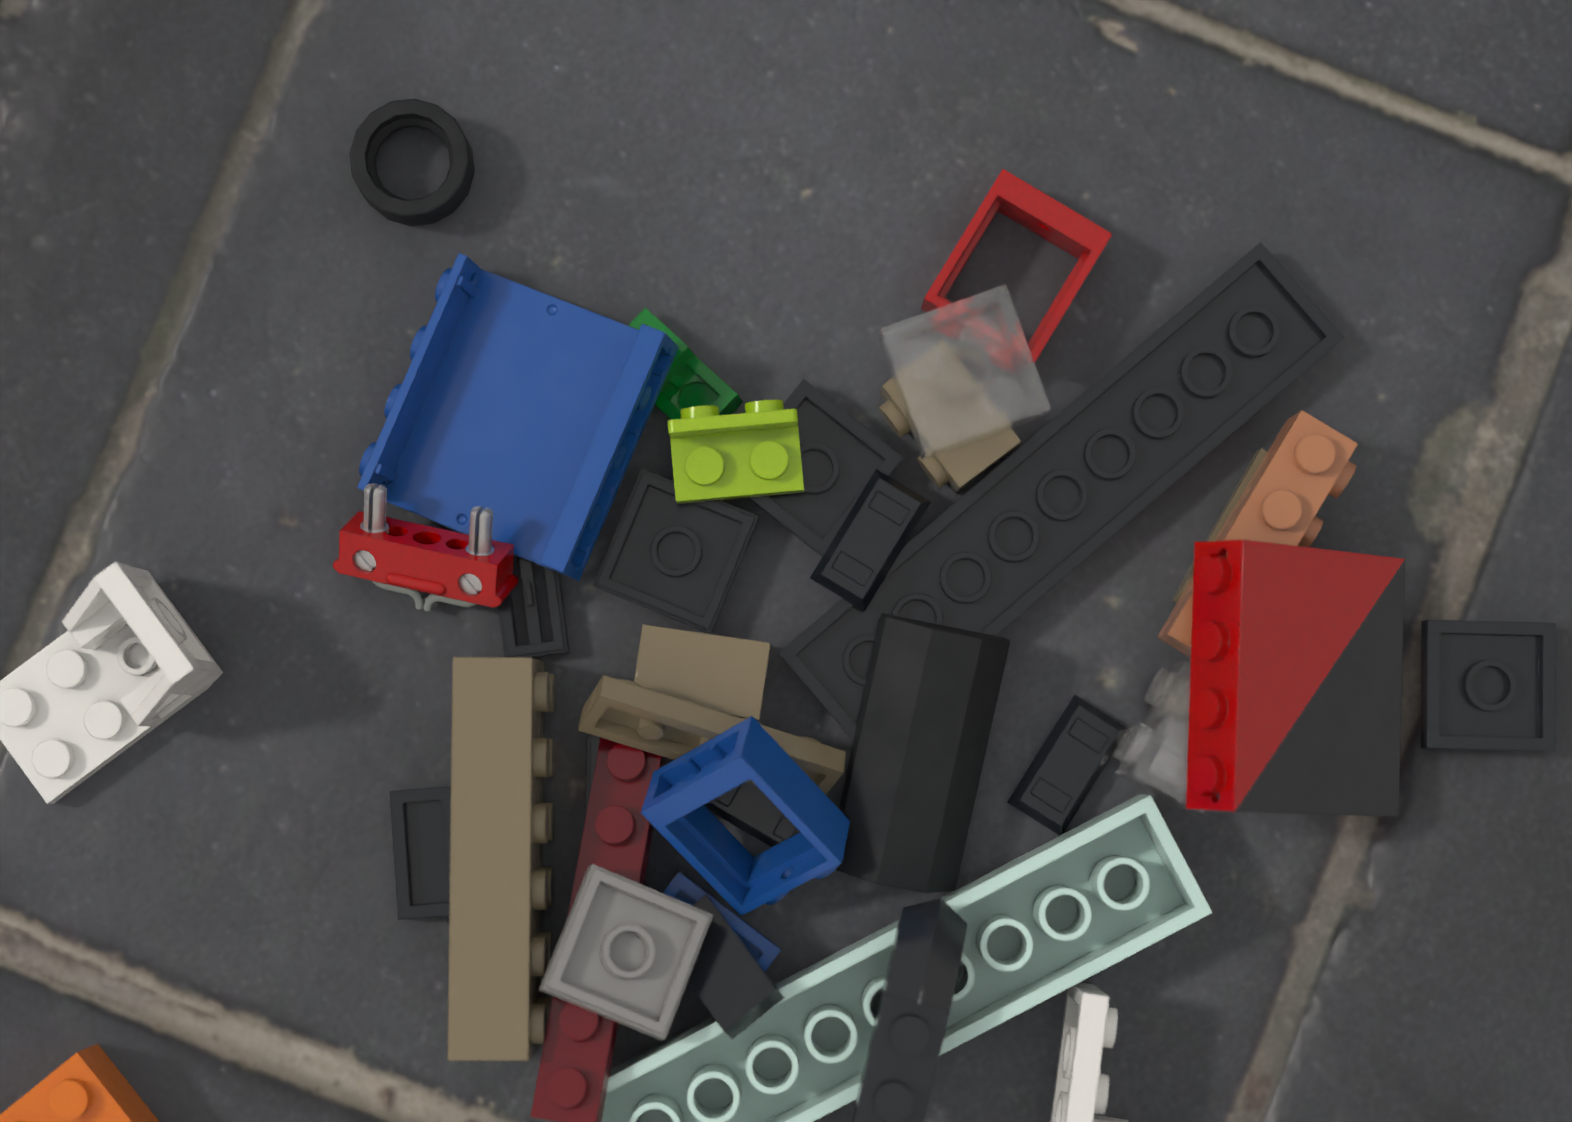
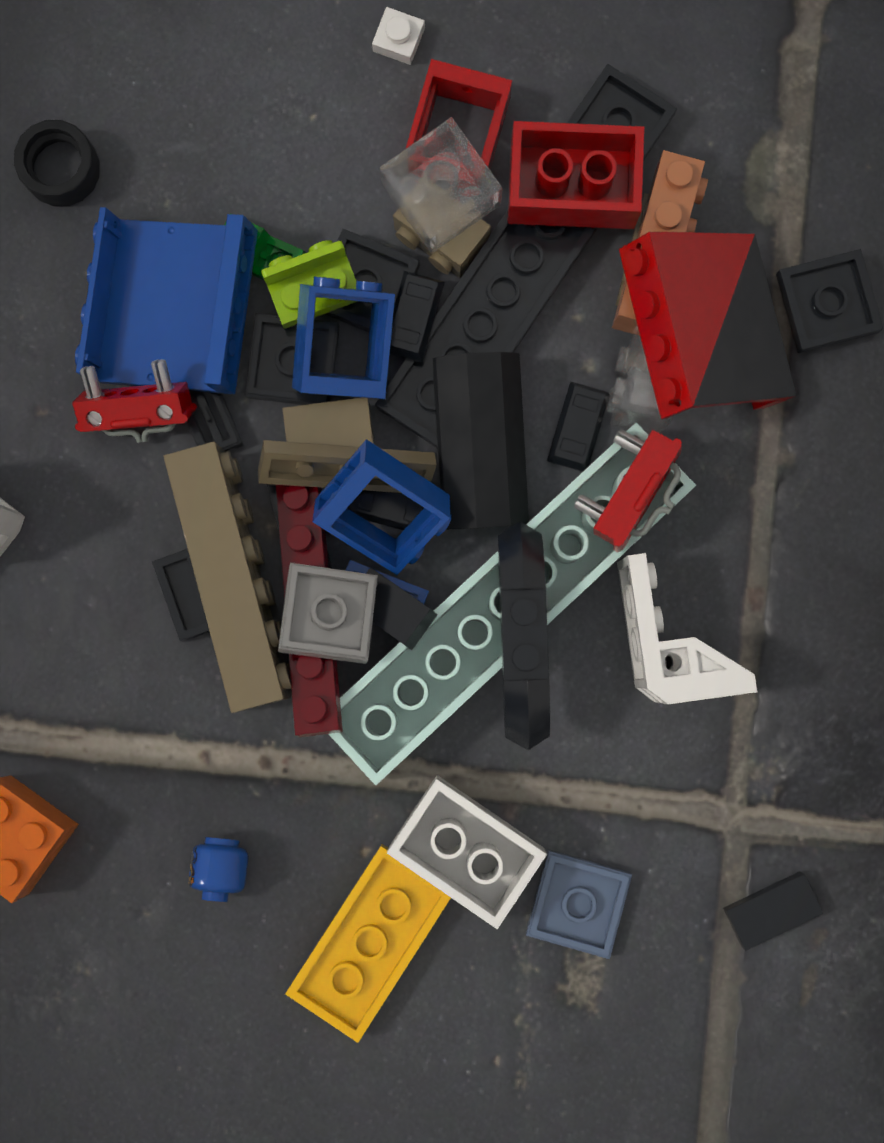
camera: 10 degrees left, 0 degrees up
none -> blue window [292,276,395,399]
none -> white plate [372,7,425,65]
none -> red brick [508,121,645,229]
none -> red piece [574,429,682,552]

